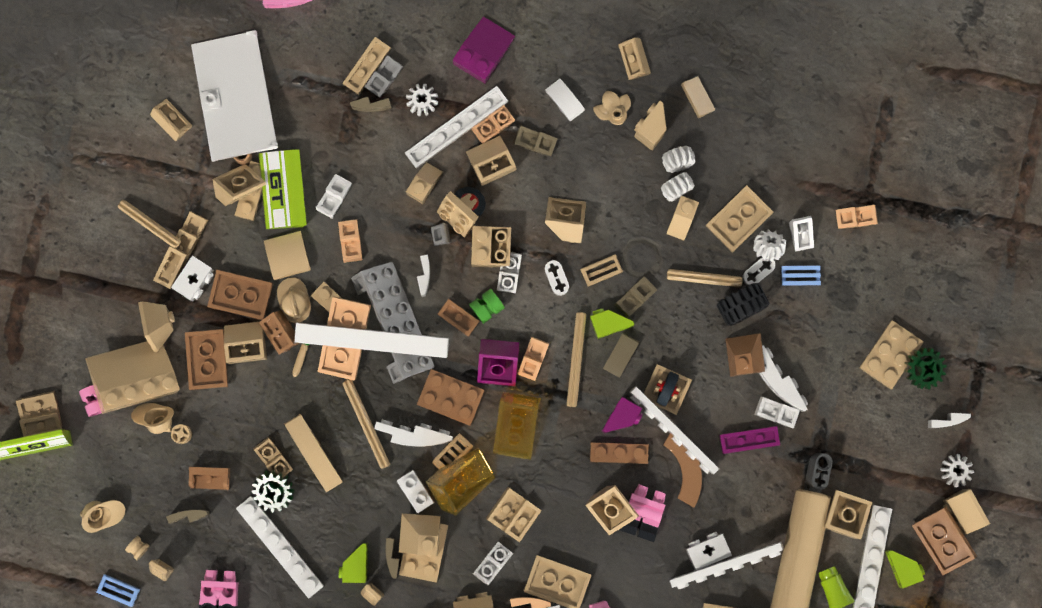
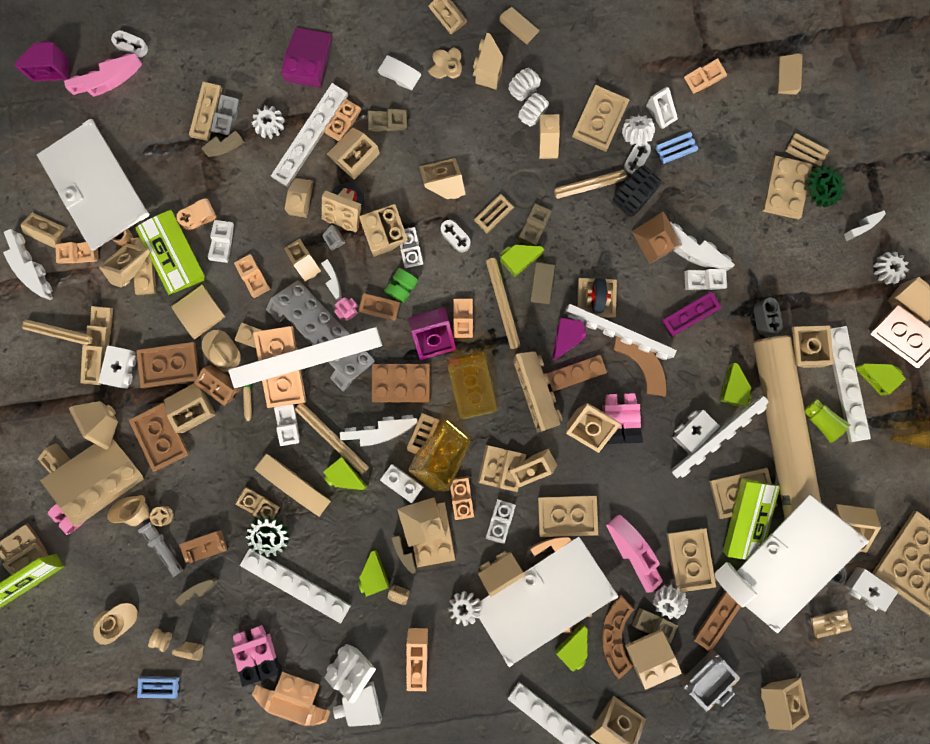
camera: 20 degrees left, 0 degrees up
none -> white slope [3,229,53,300]
none -> tan slope [38,444,71,473]
none -> light nougat slope [55,242,99,264]
none -> light grey pin [138,522,184,577]
none -> light nougat piece [176,199,217,230]
none -> white slope [274,404,300,446]
none -> tan slope [284,238,321,281]
none -> lime slope [324,457,367,490]
none -> bright pink gear [334,297,358,321]
none -> light nougat slope [449,476,474,520]
none -> tan slope [510,449,558,487]
none -> tan slope [513,352,562,433]
none -> lime slope [719,363,752,407]
none -> tan slope [778,54,802,95]
none -> tan tile [785,133,829,167]

